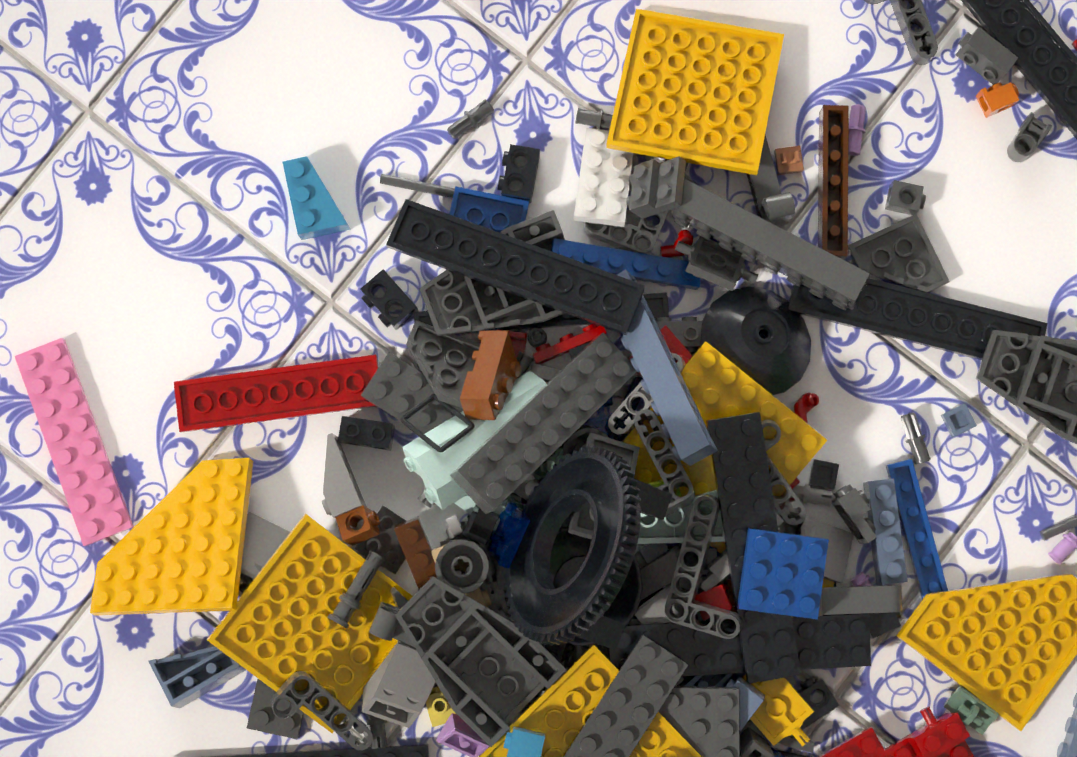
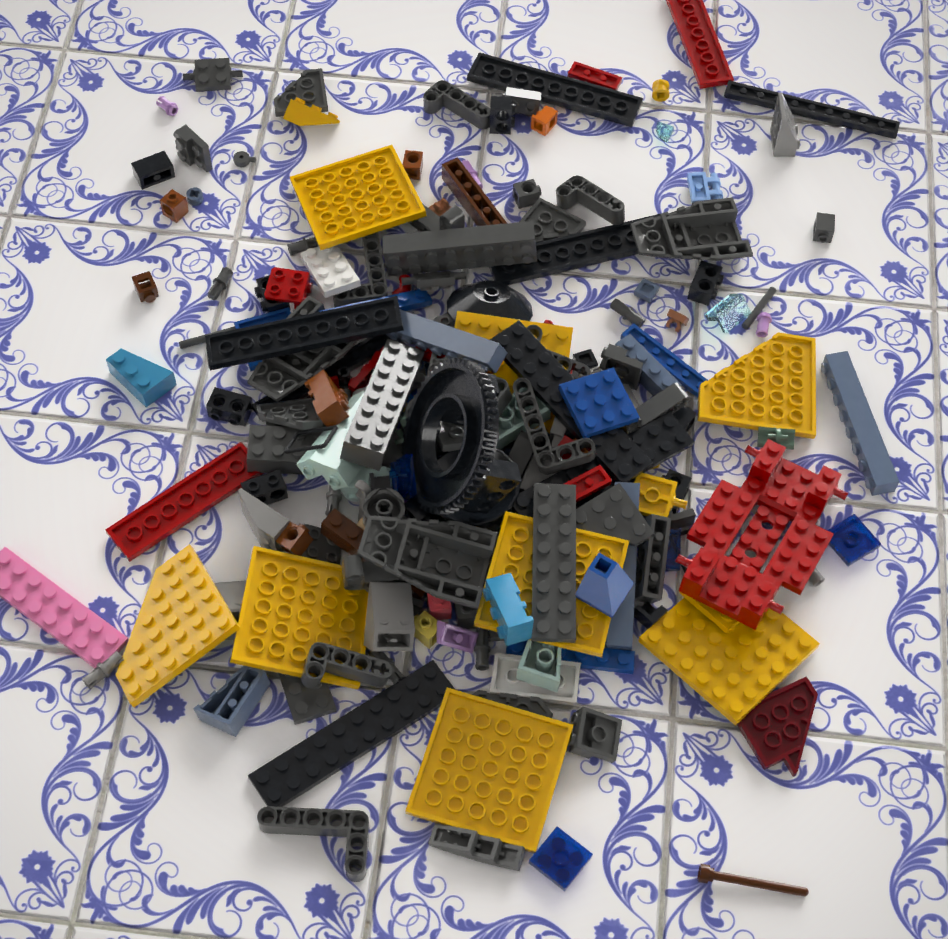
camera: 35 degrees left, 25 degrees down
dark grey pin [328,550,385,629] -> none
dark grey plate [626,156,686,219] -> none
dark grey piece [1007,112,1052,162] -> none
none -> light grey pin [82,651,124,690]
none -> reddish brown brick [132,271,159,303]
none -> red bracket [264,267,313,309]
none -> dark orange brick [402,150,423,180]
none -> black brick [489,96,516,135]
none -> dark grey beam [556,175,625,225]
none -> red plate [564,465,612,503]
none -> nougat tile [666,309,689,332]
none -> black brick [687,260,724,306]
none -> clear light blue panel [705,294,751,333]

